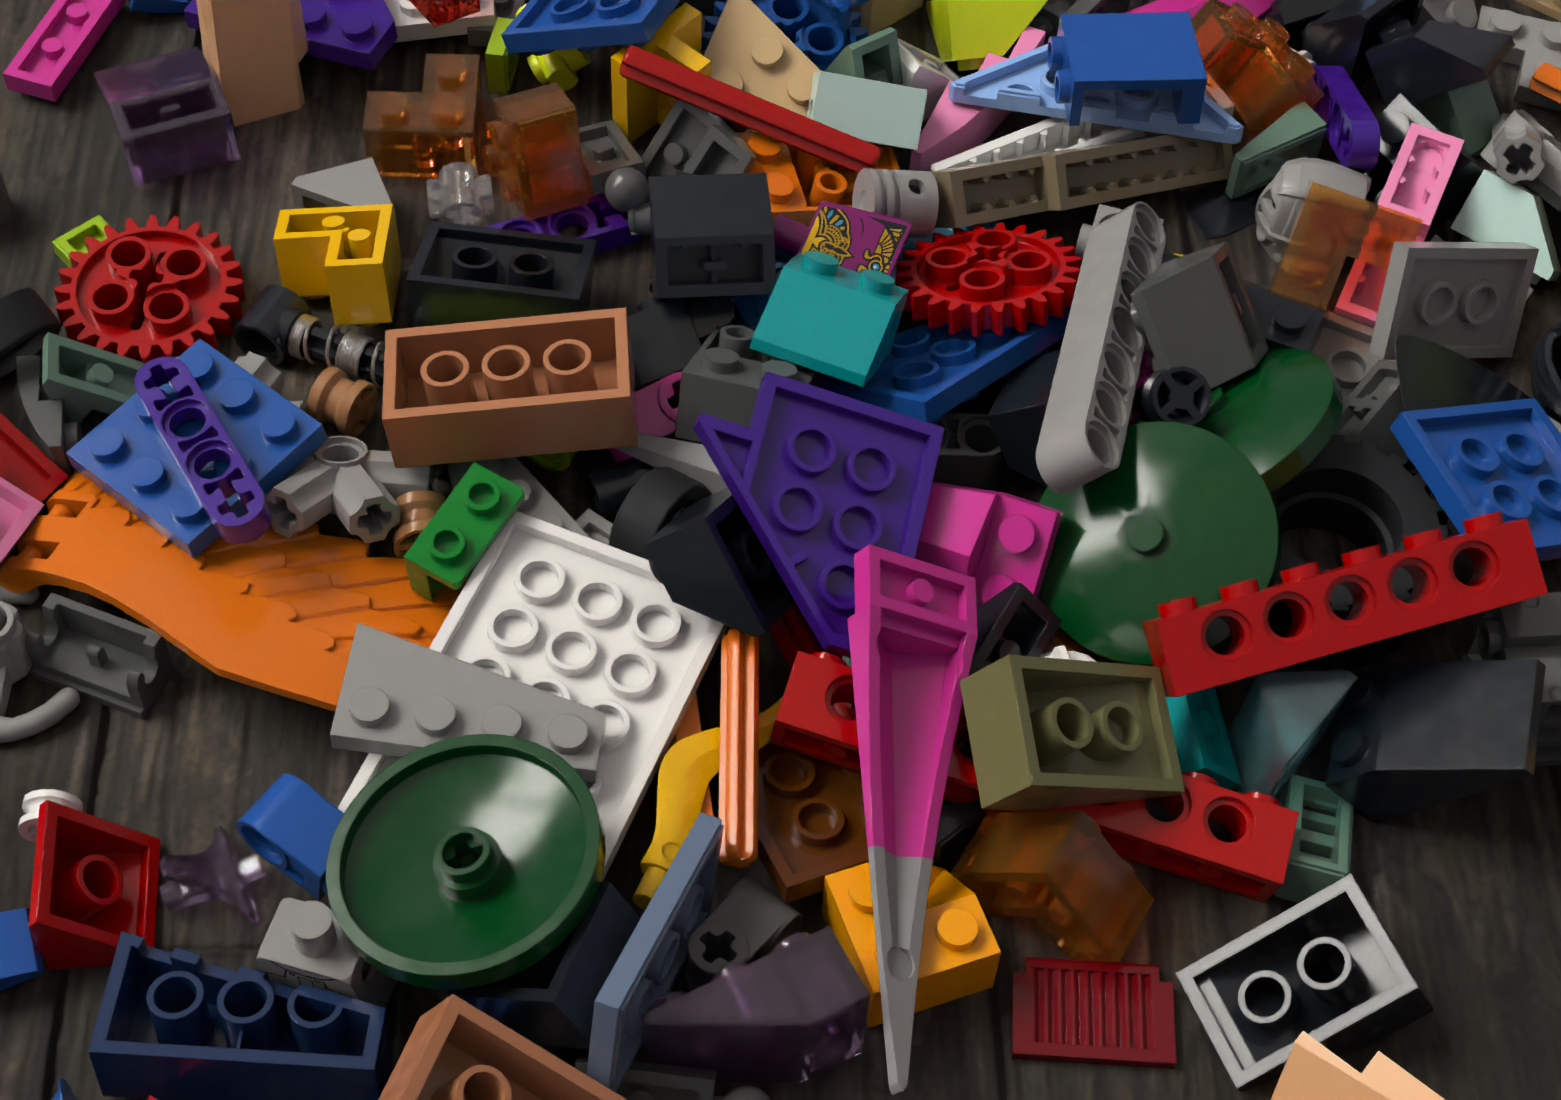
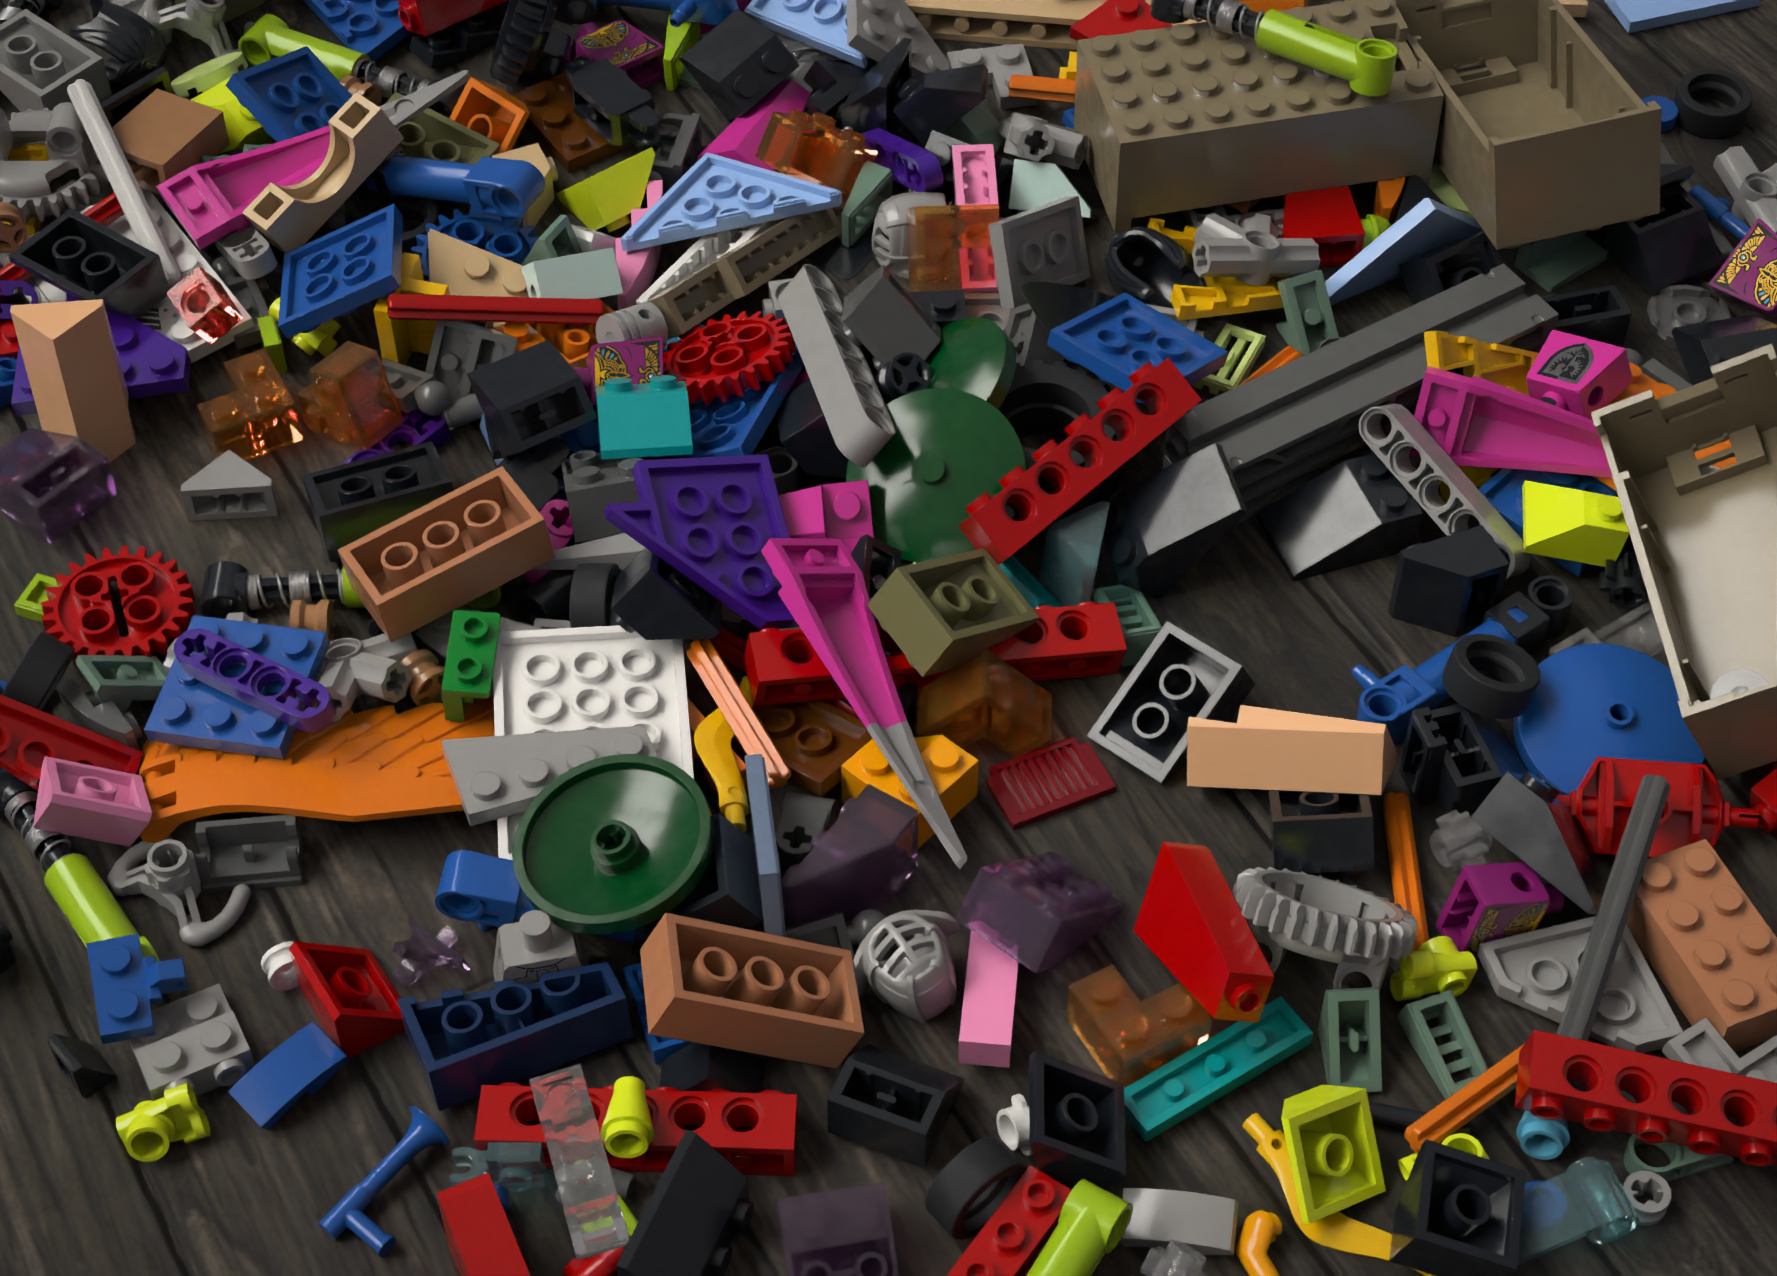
camera: 25 degrees left, 5 degrees down
yellow brick [273,204,402,327] -> none
clear gear [426,162,494,226] -> none
blue panel [1047,12,1207,126] -> none

